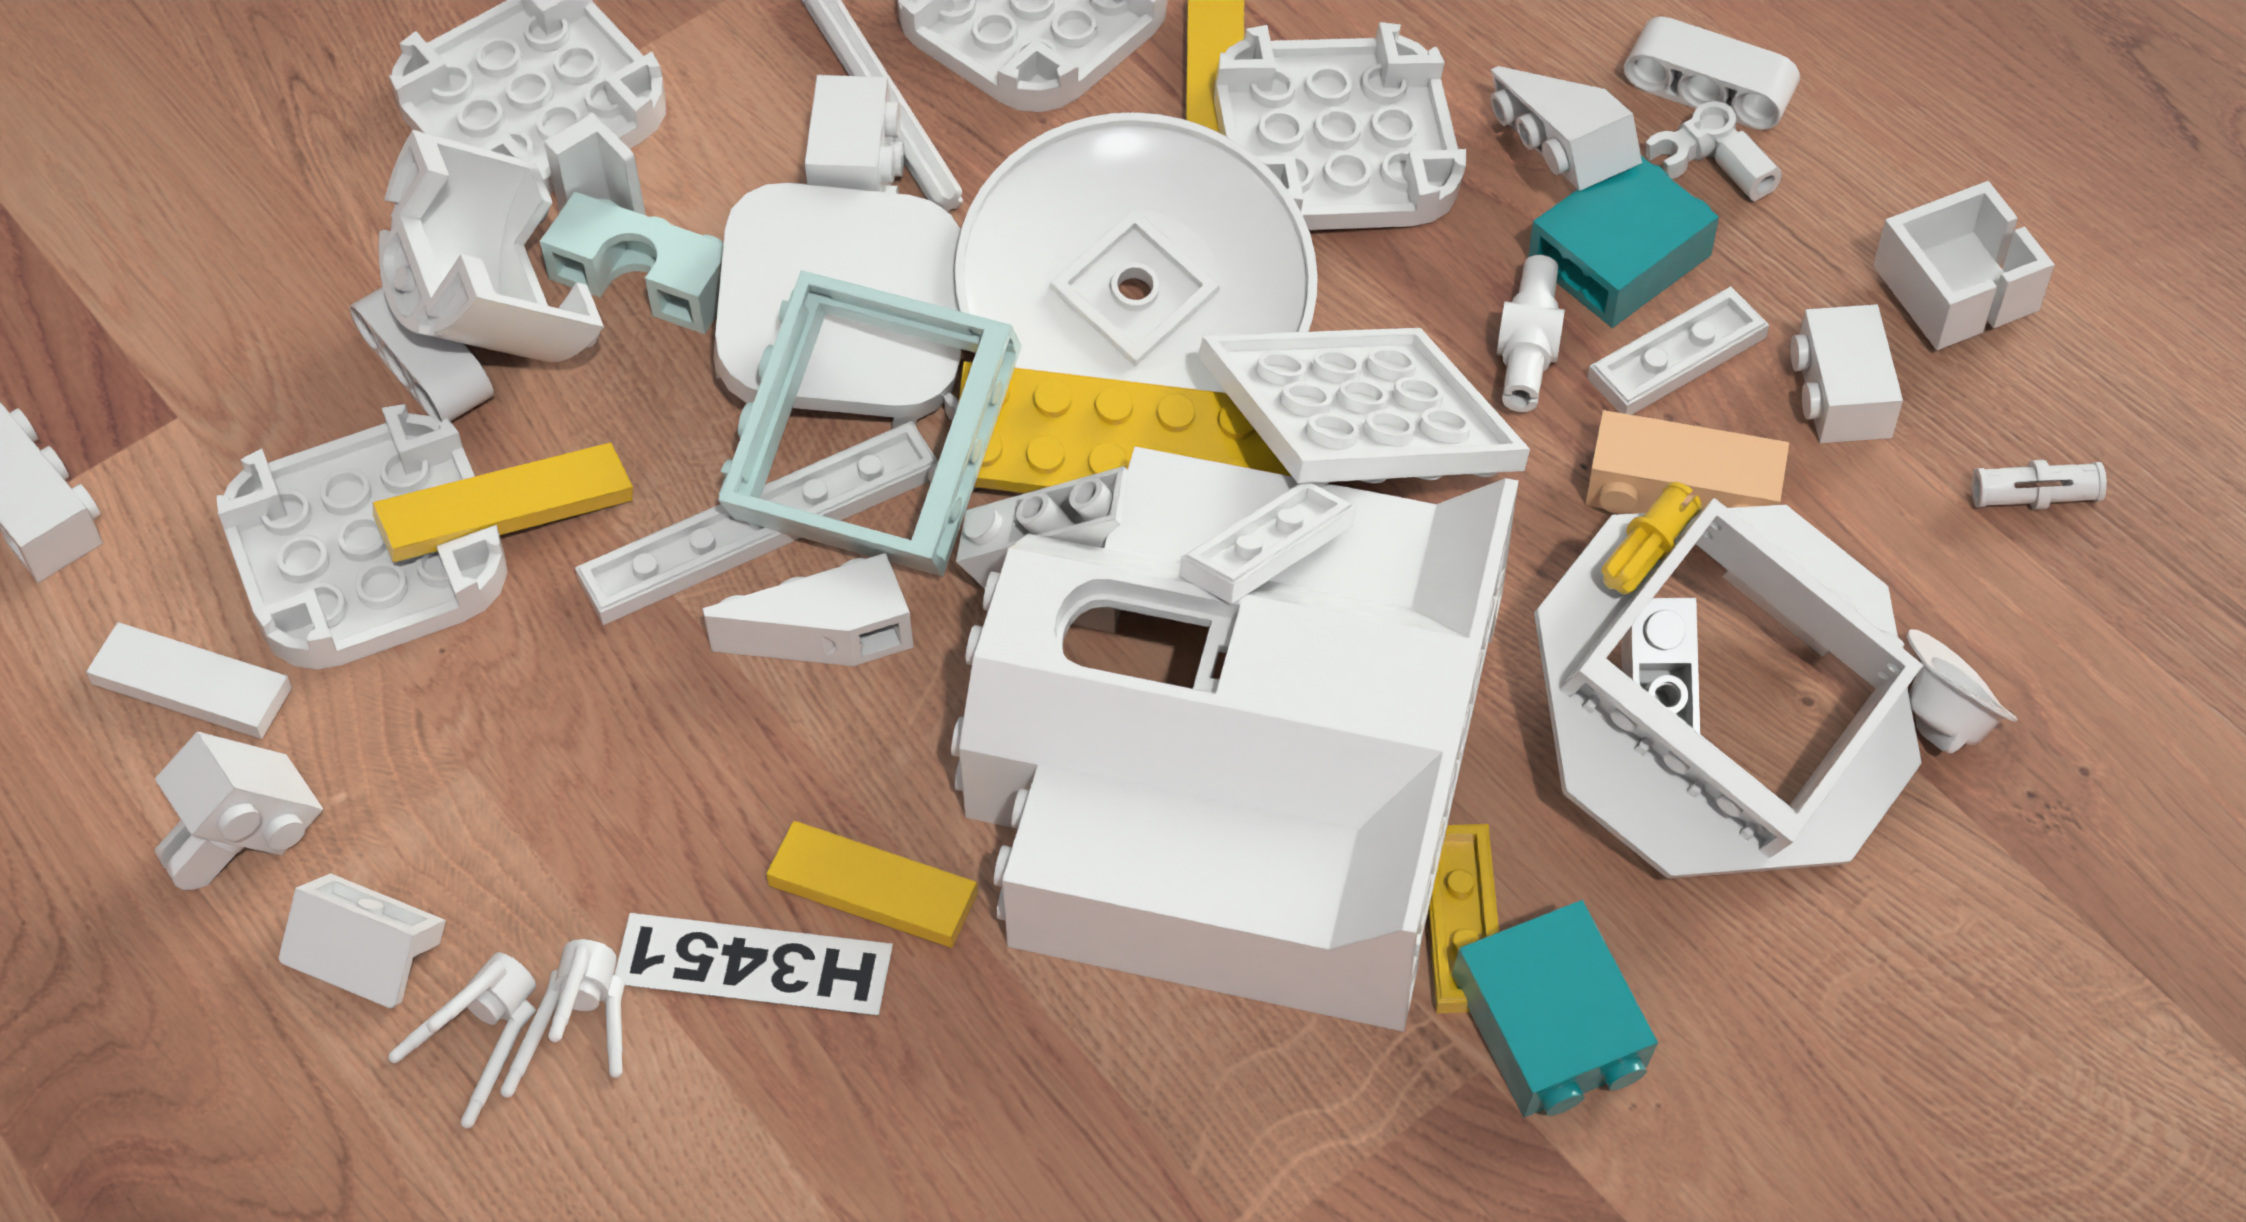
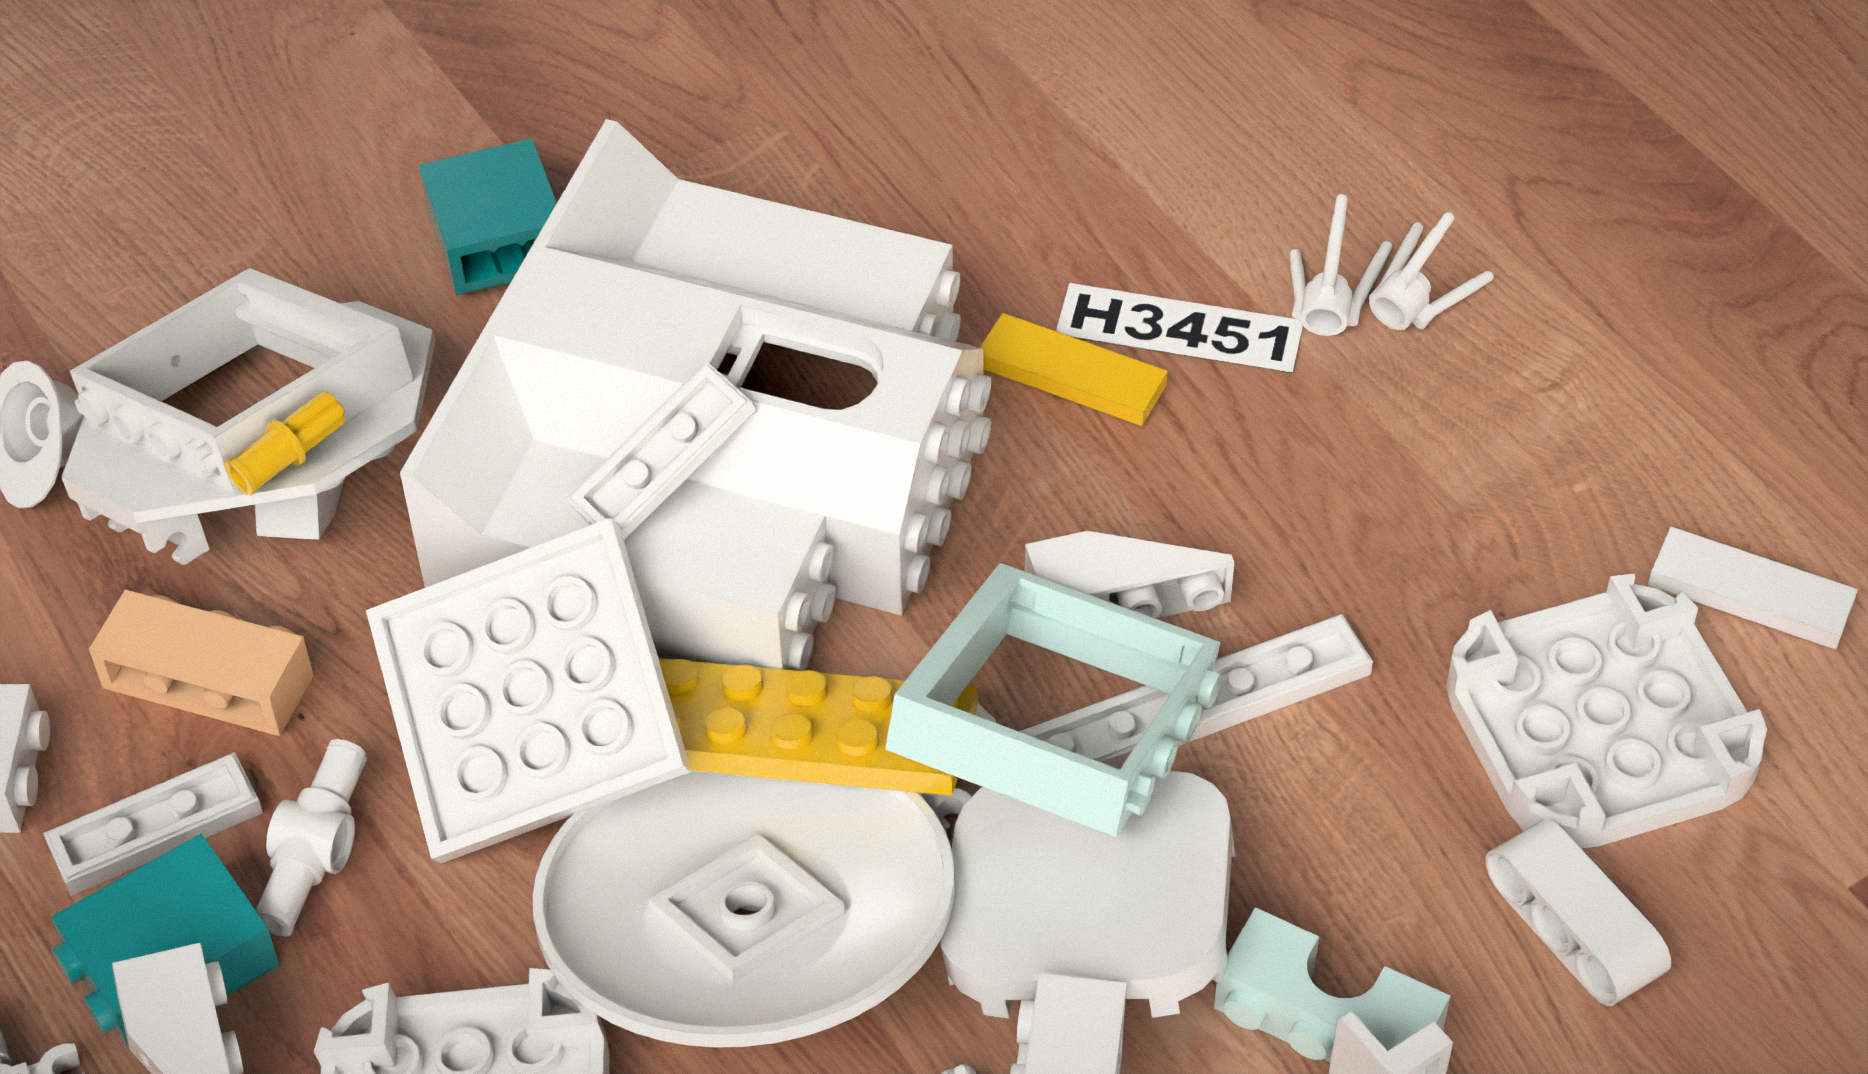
camera: 175 degrees left, 5 degrees down
white brick [154,731,323,890] -> none
white panel [279,873,446,1008] -> none
yellow tile [372,442,633,563] -> none
white cylinder [379,130,604,362] -> none
white slope [956,466,1129,589] -> none

